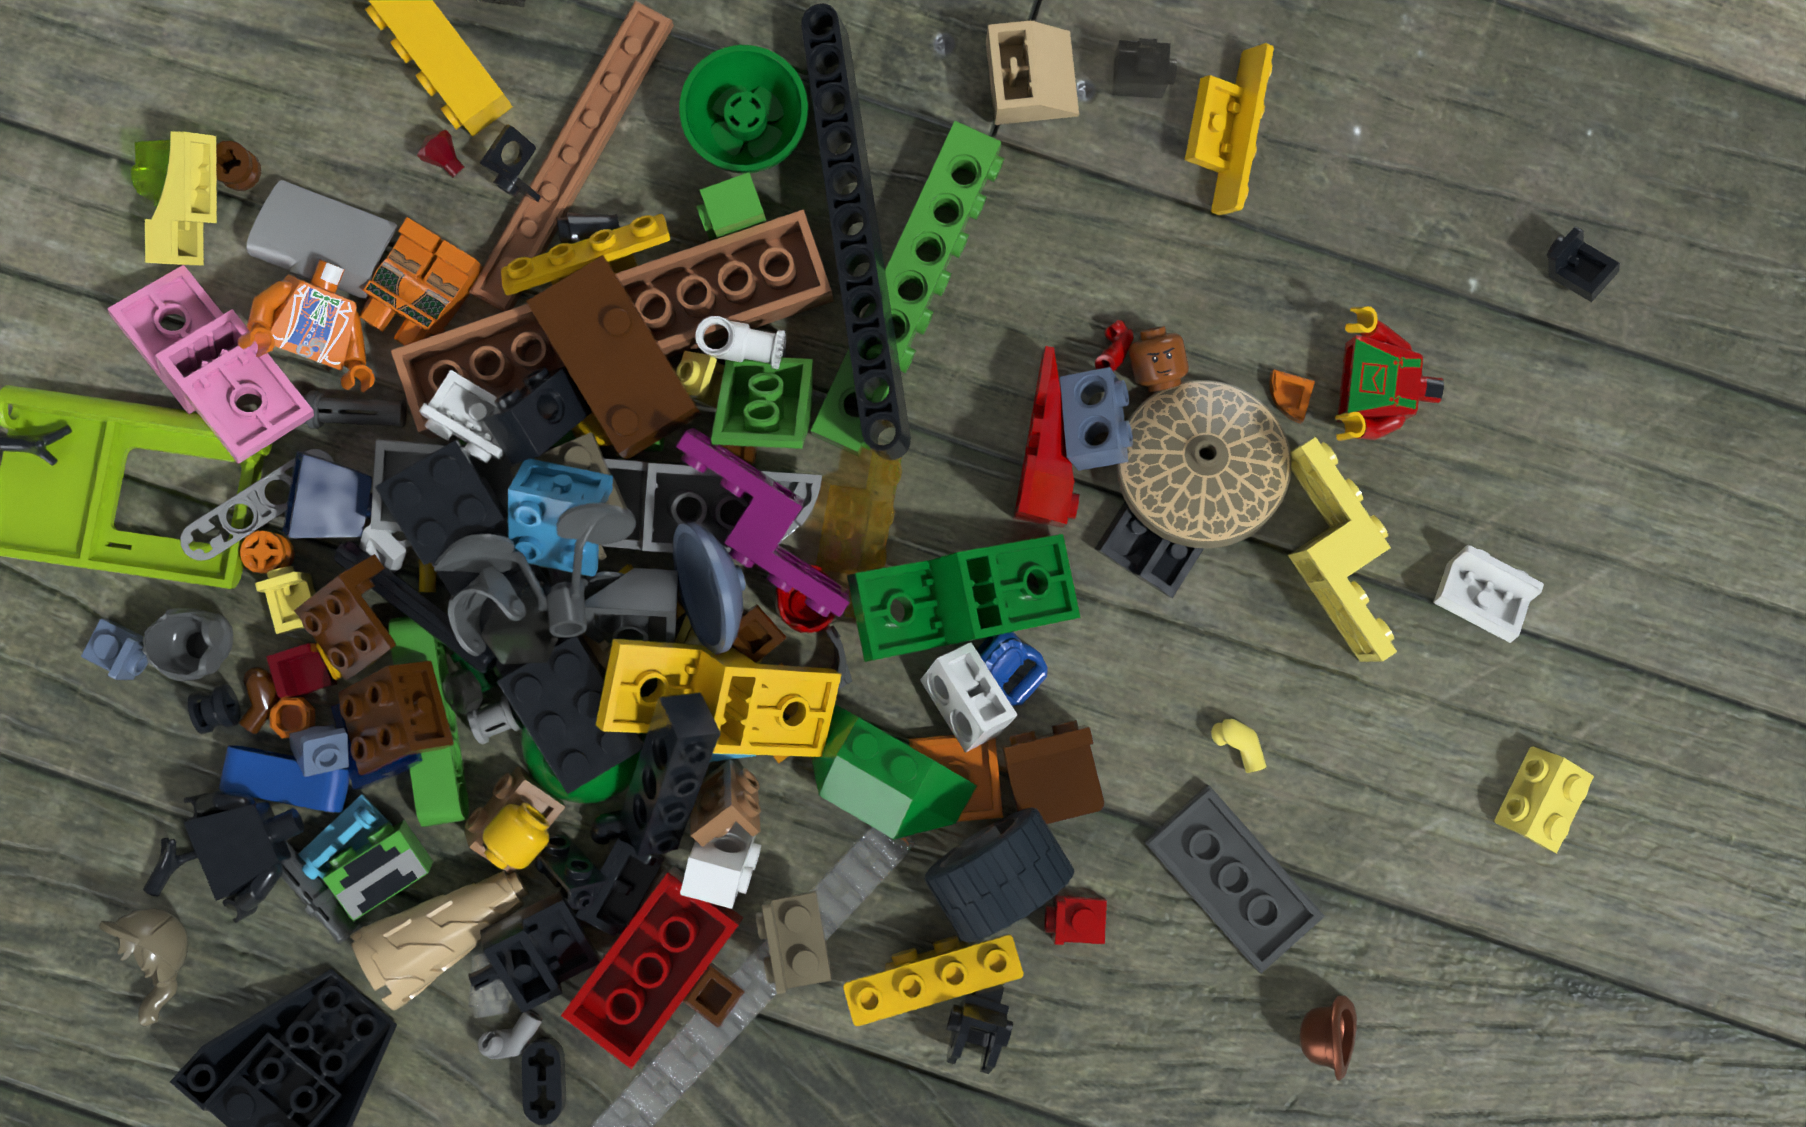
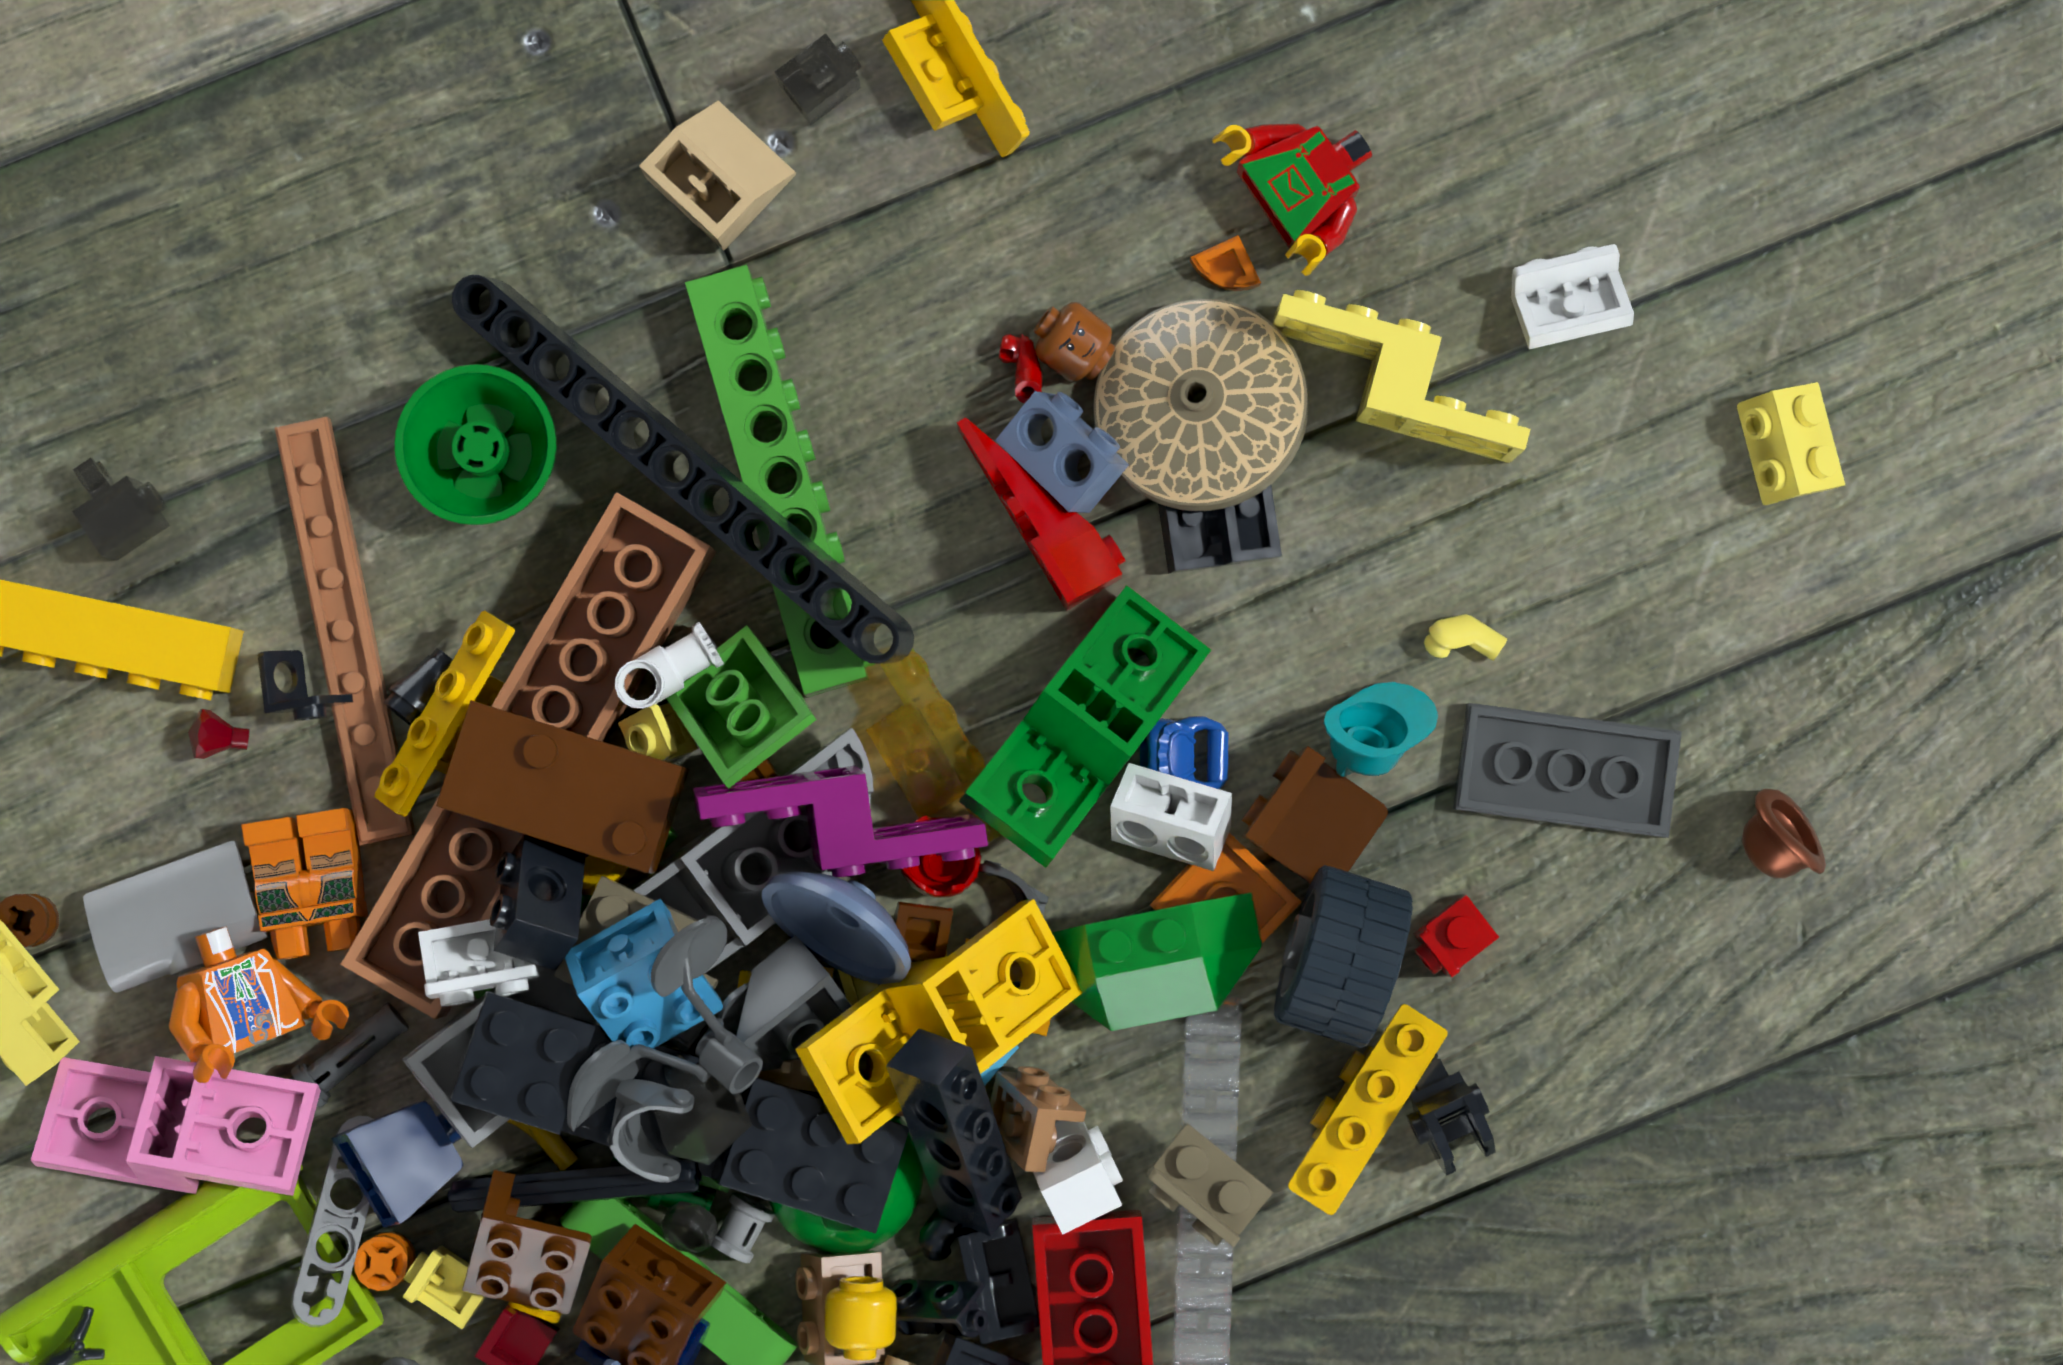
camera: 40 degrees left, 0 degrees up
white tile [359,524,413,573] -> none
reddish brown slope [683,962,745,1028] -> none
bright green brick [696,172,767,241] -> none
none -> teal piece [1323,682,1438,777]

